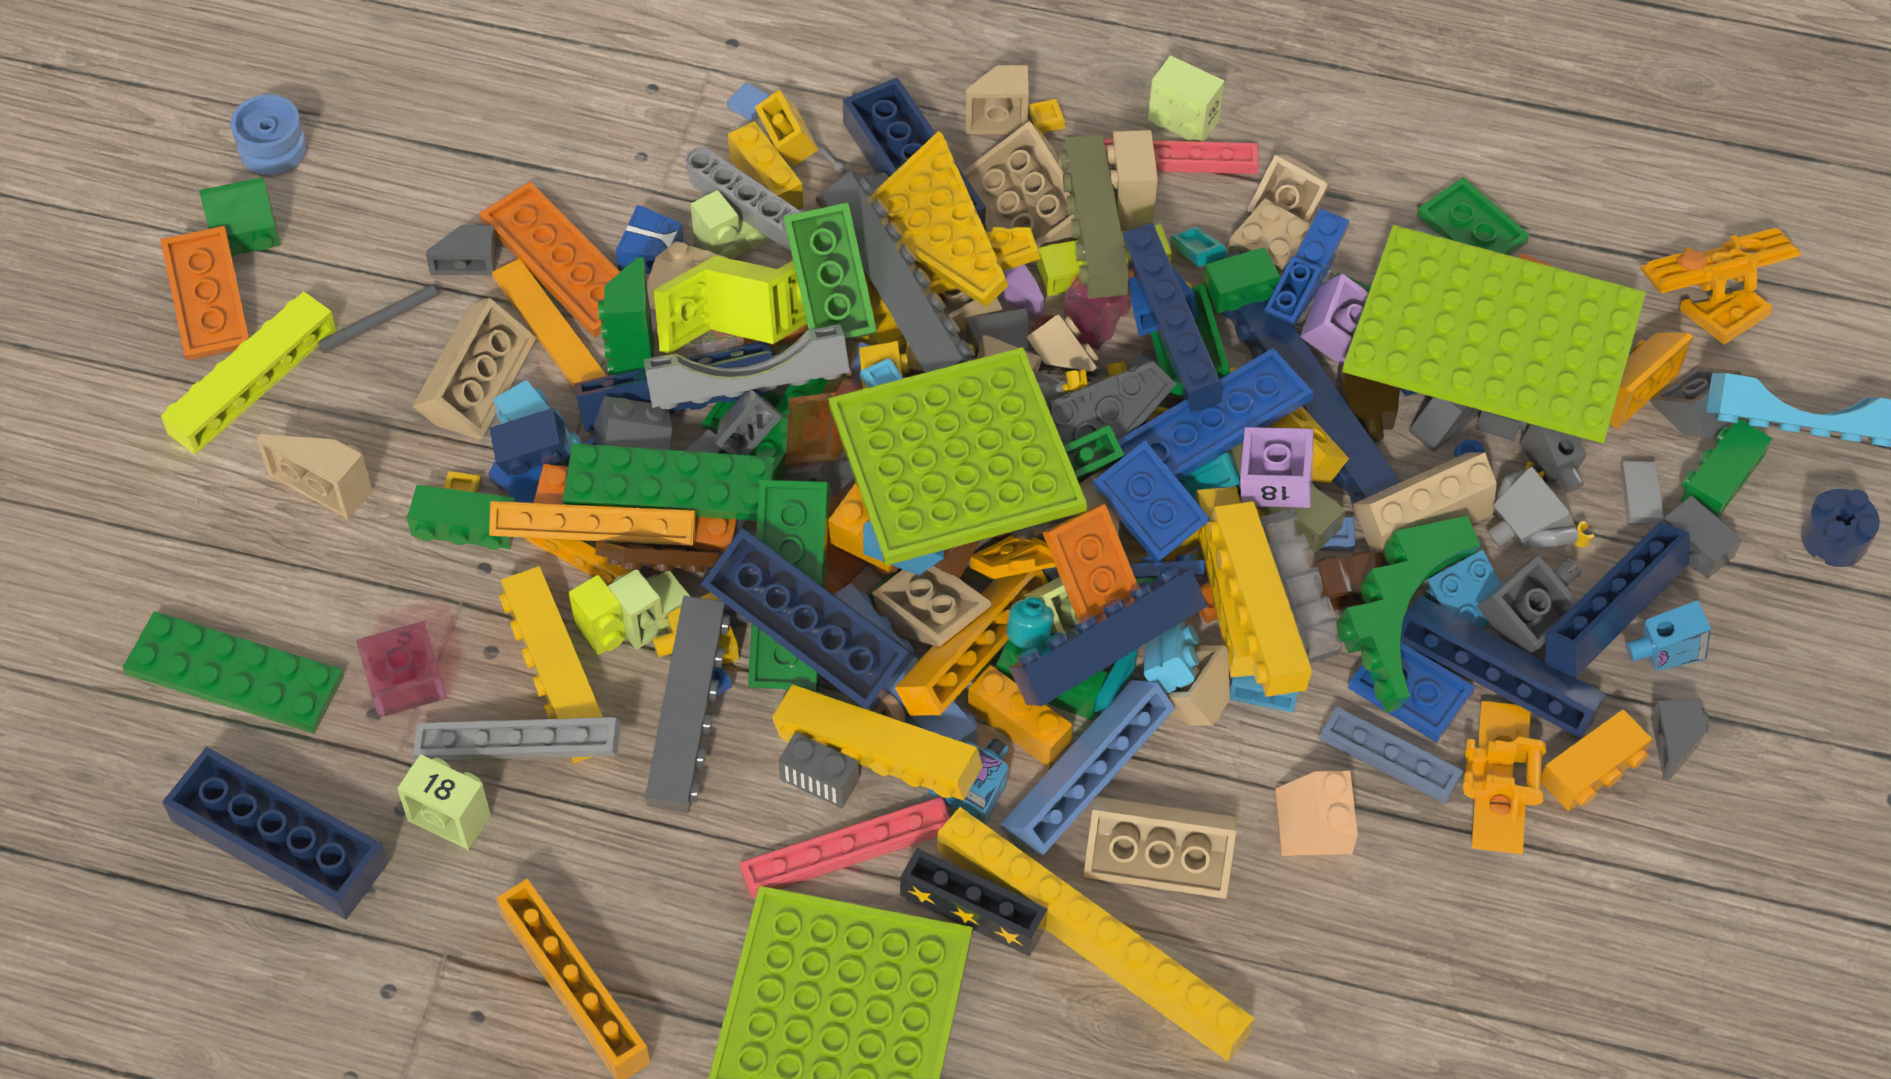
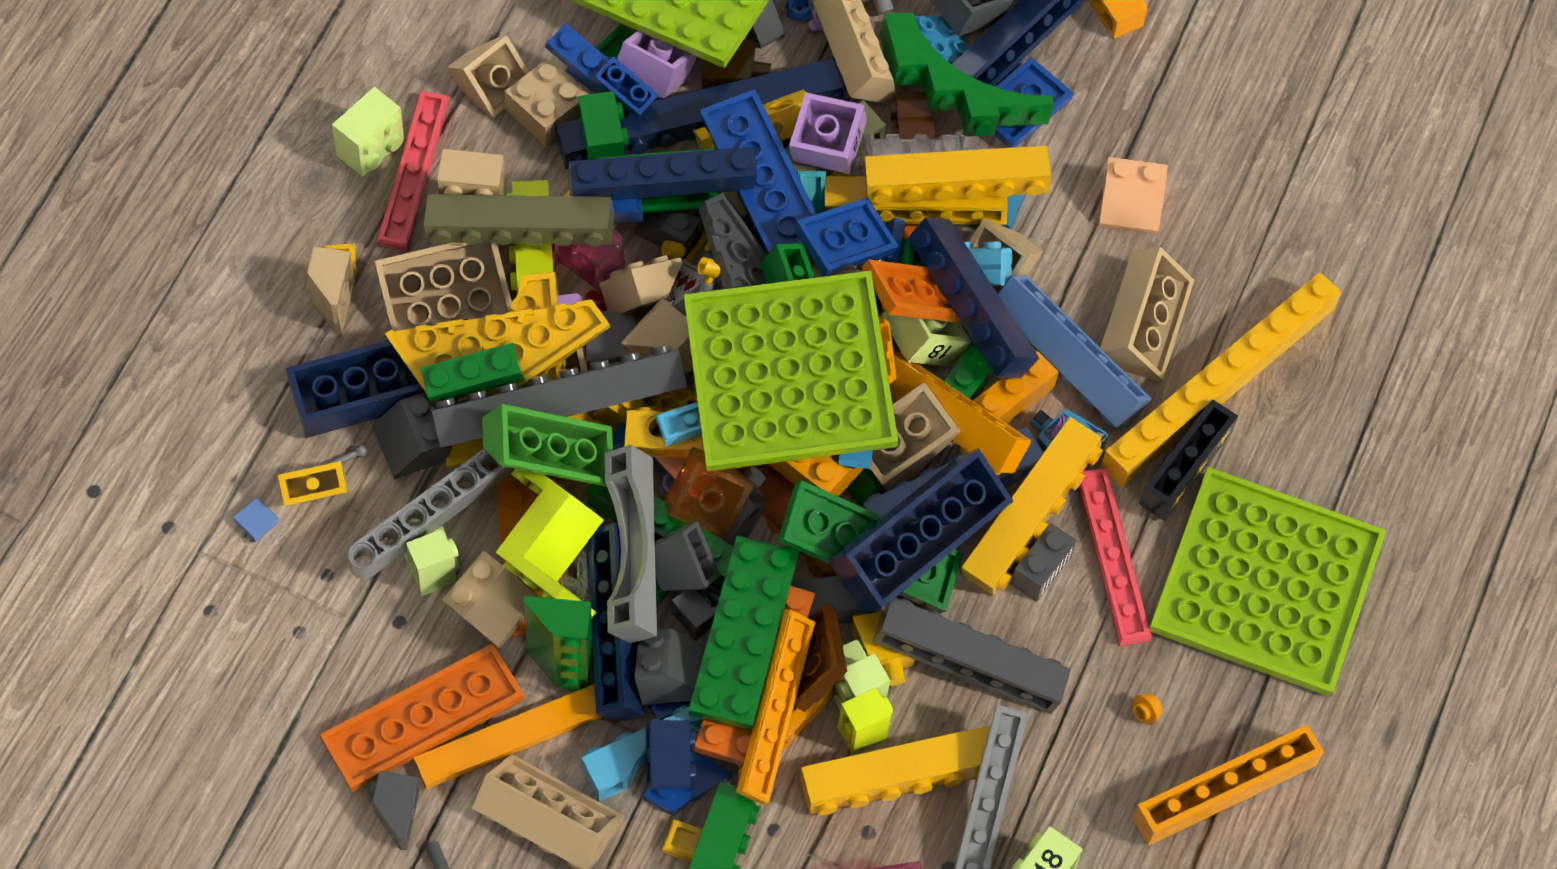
camera: 85 degrees left, 5 degrees up
blue torso [615,205,697,274] -> none
yellow brick [728,121,804,210] -> none
teal head [1006,597,1054,650] -> none
teal tile [1170,226,1227,267] -> none
sand blue plate [1319,706,1463,804] -> none
light orange piece [1463,701,1546,854] -> none
none -> green brick [420,342,525,406]
none -> light orange plate [1132,693,1163,725]

